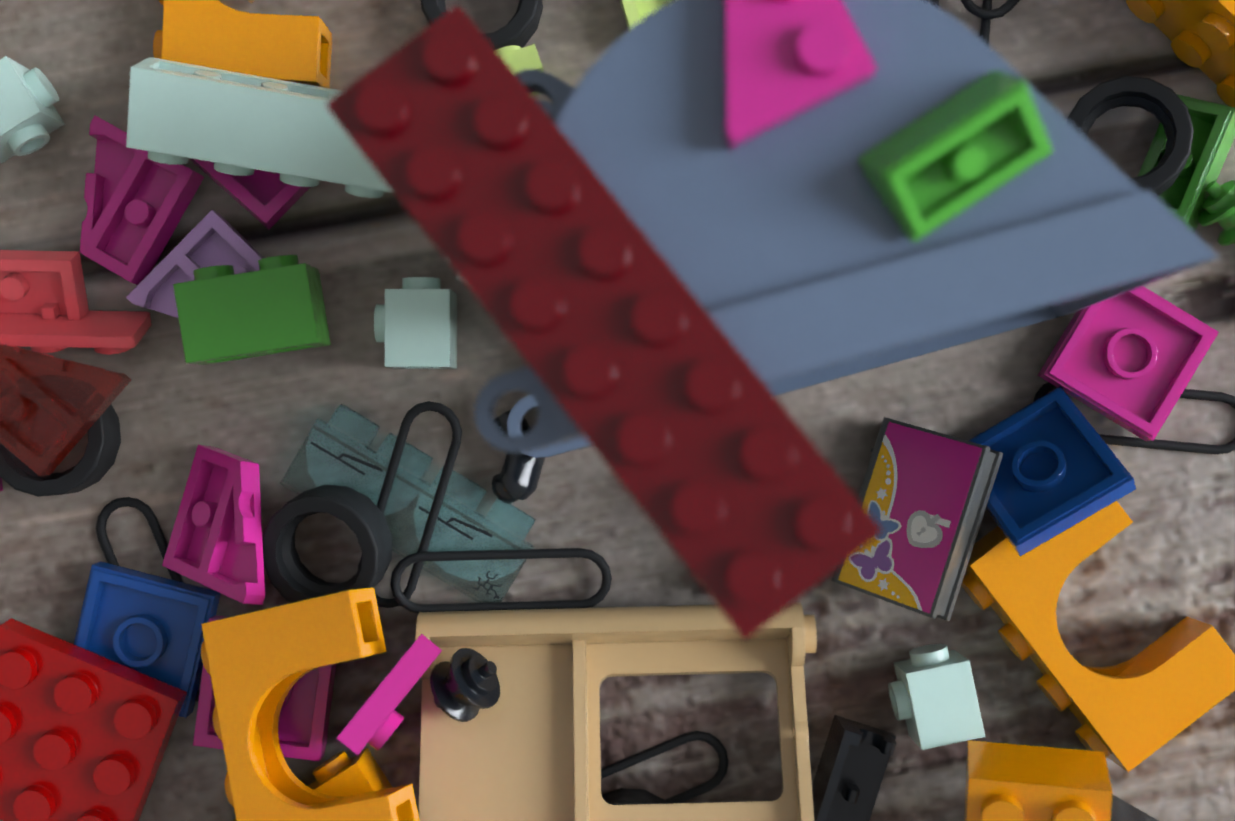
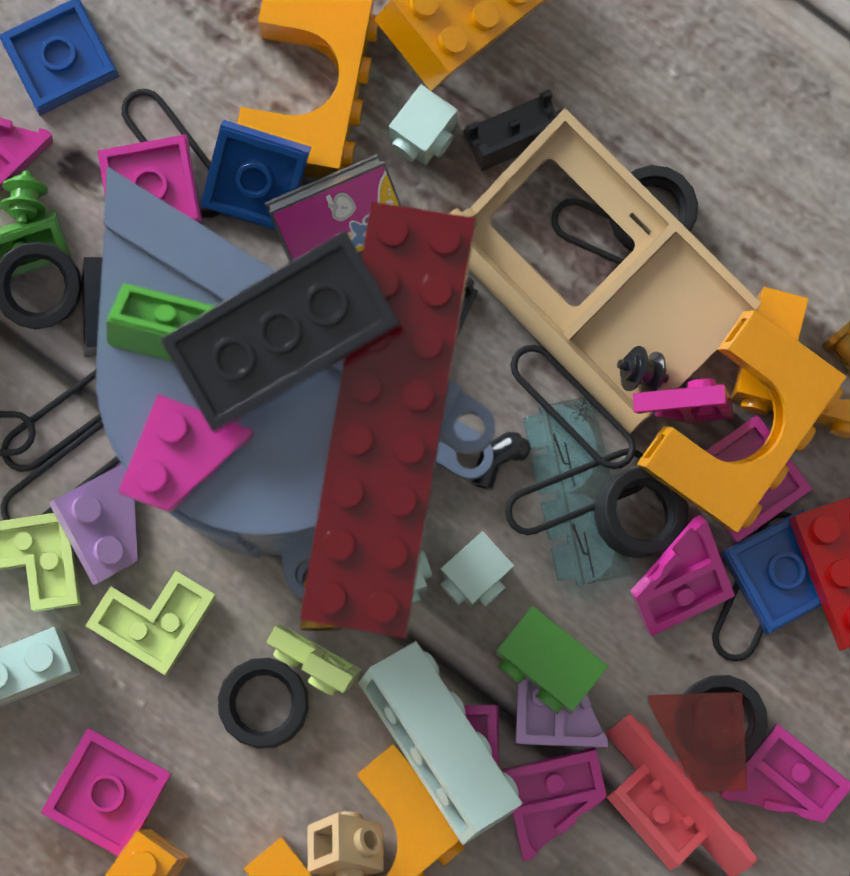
camera: 130 degrees left, 10 degrees down
none -> black plate [160,230,400,433]

